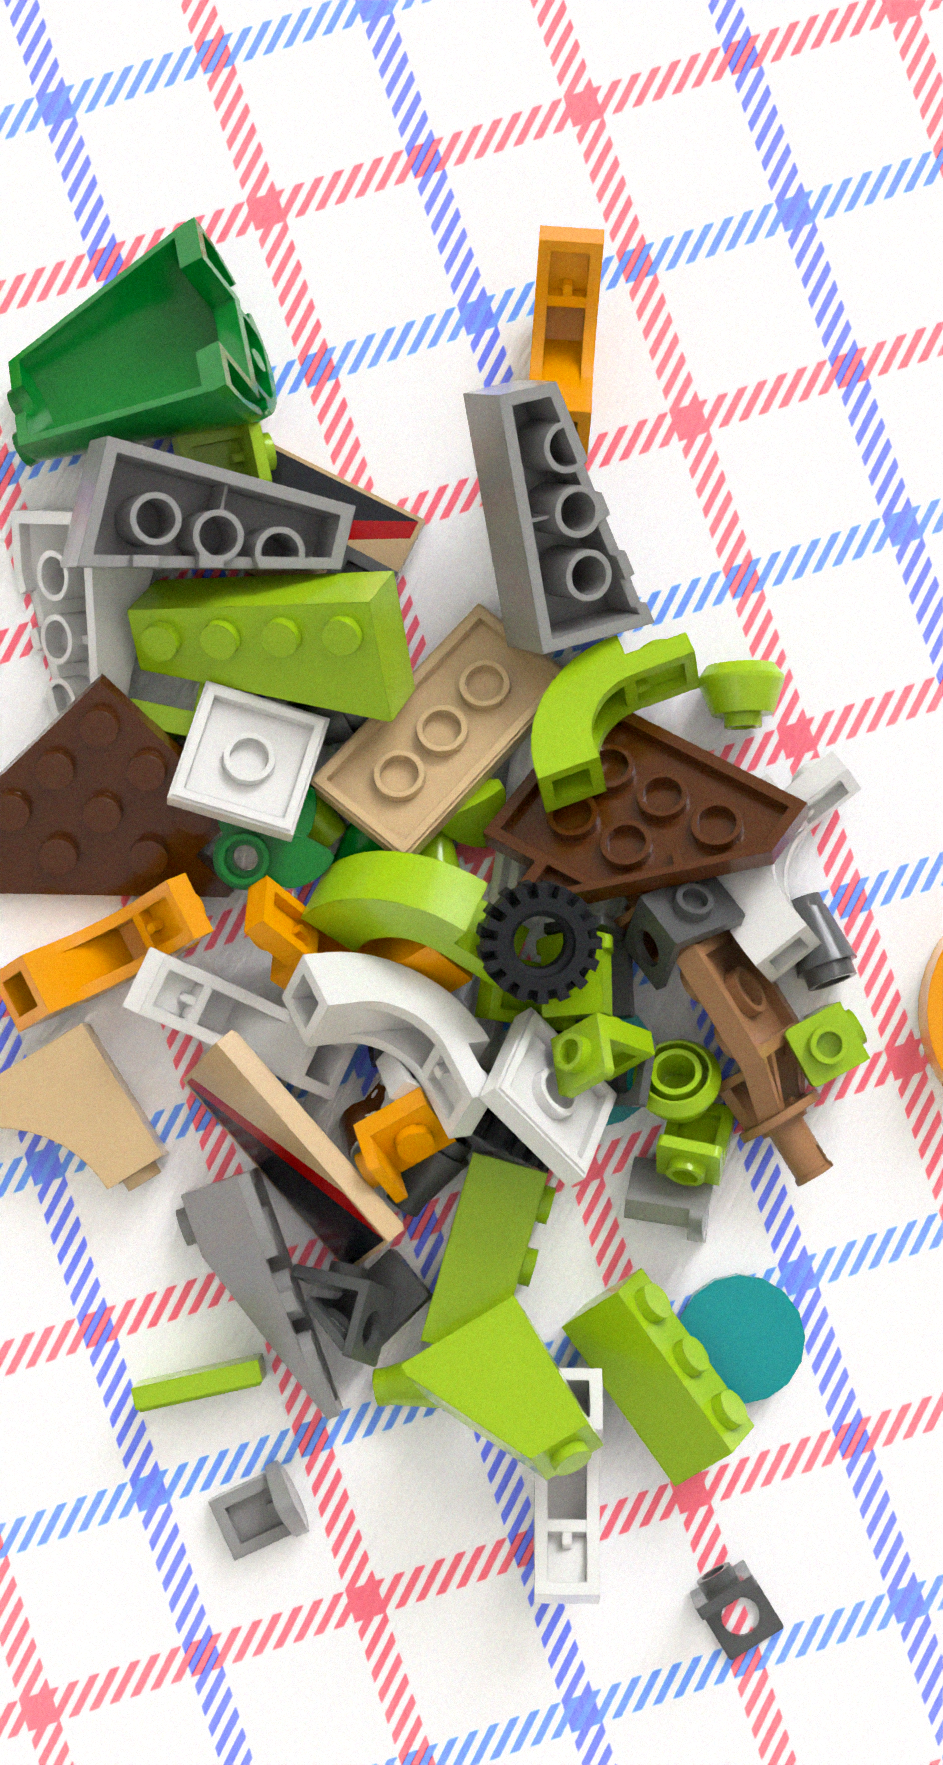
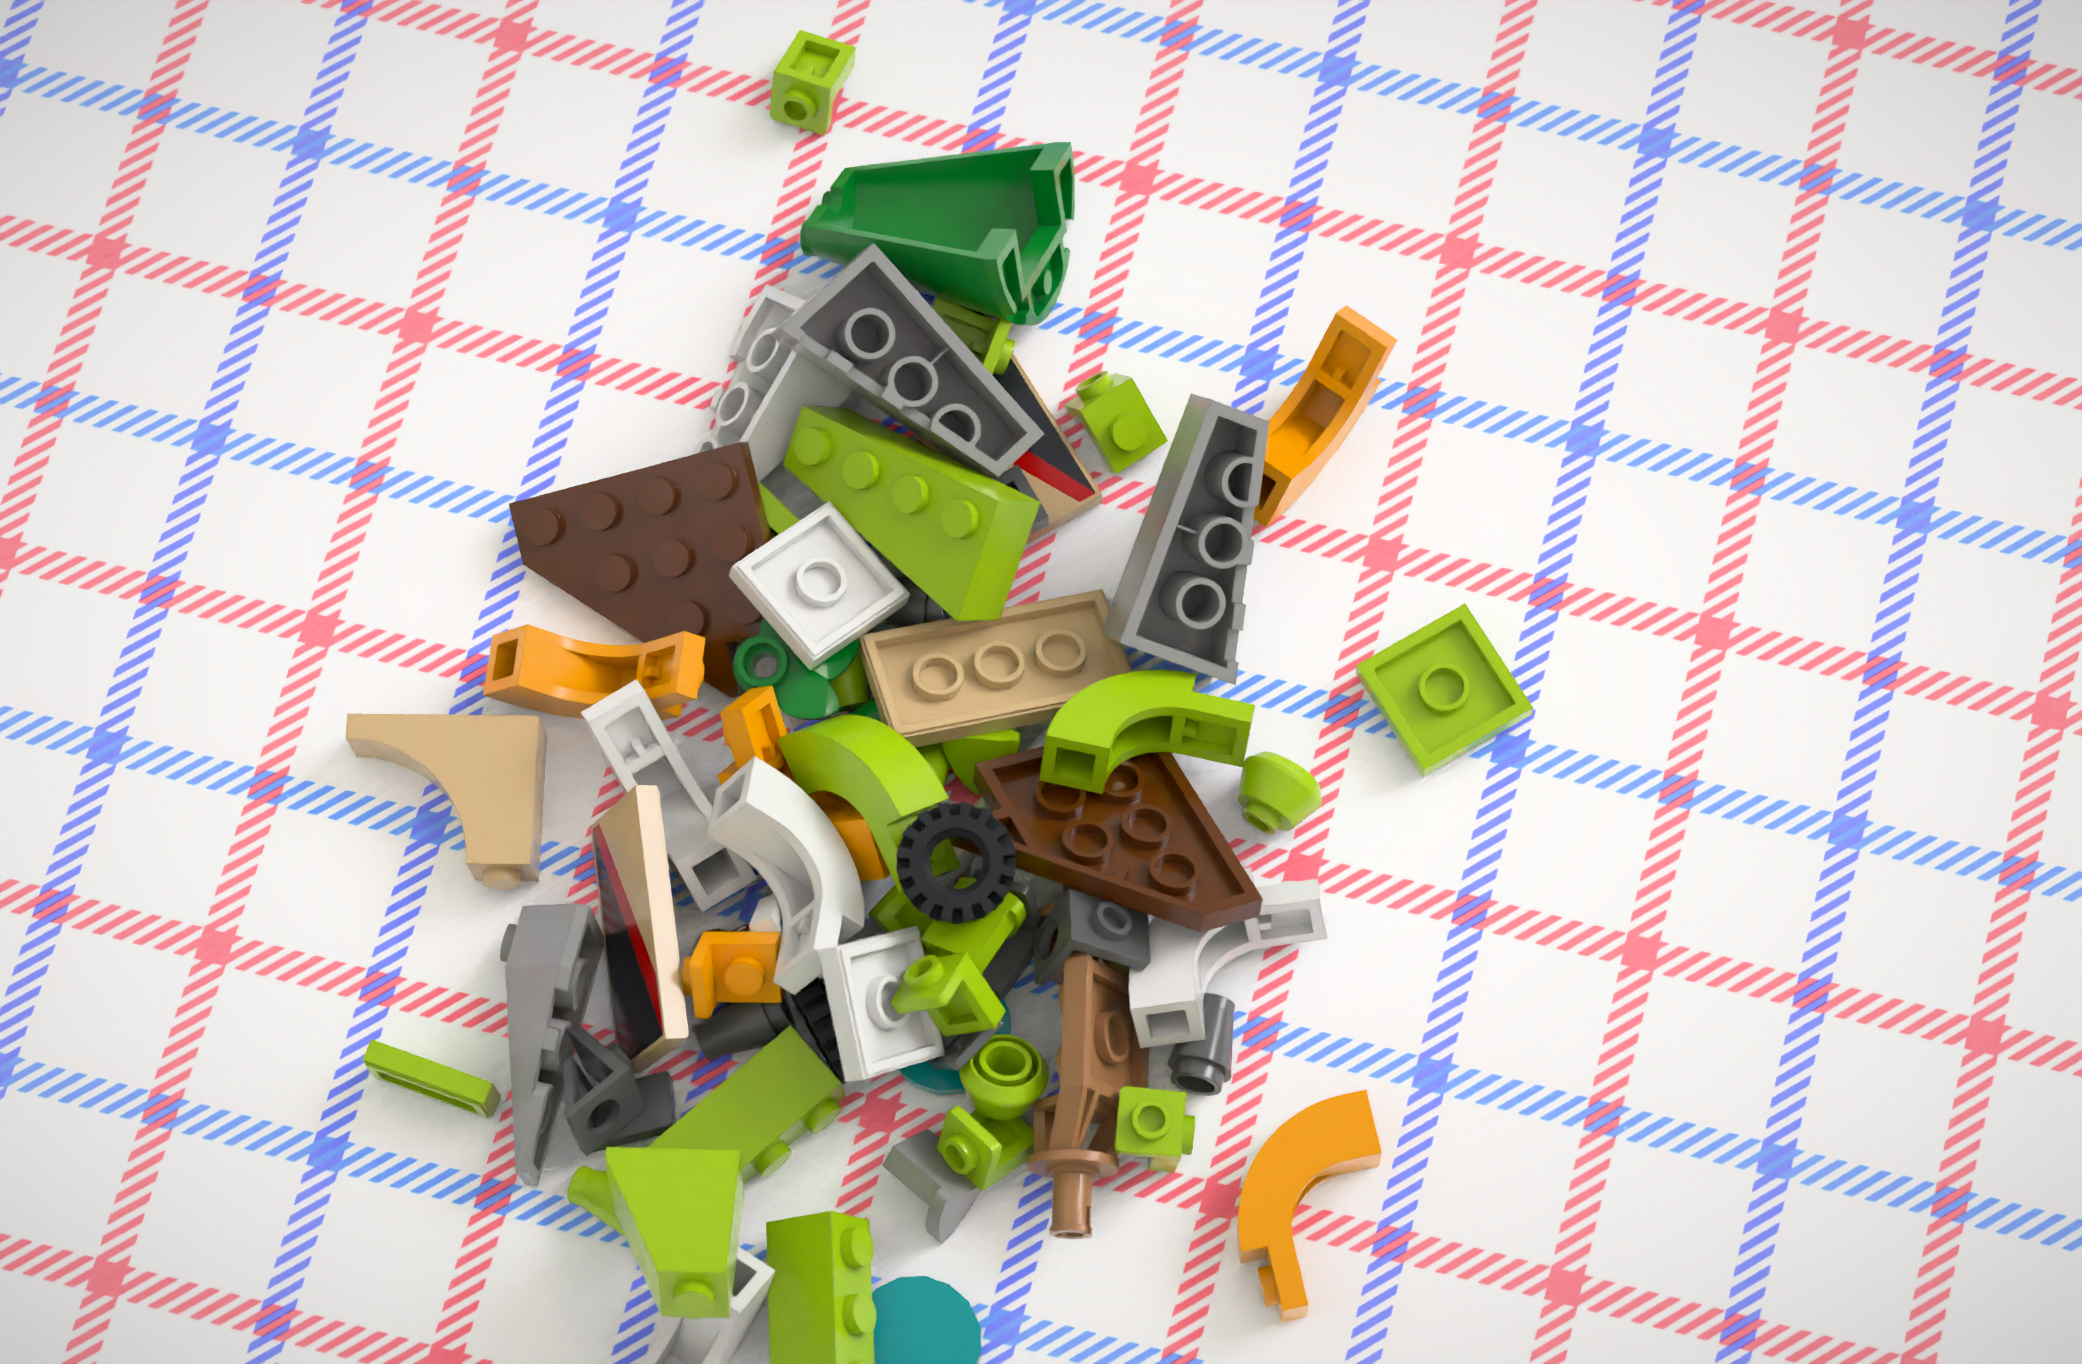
camera: 35 degrees right, 15 degrees down
light grey tile [208,1460,309,1561] -> none
none -> lime bracket [1064,371,1168,474]
none -> lime plate [1355,603,1533,778]

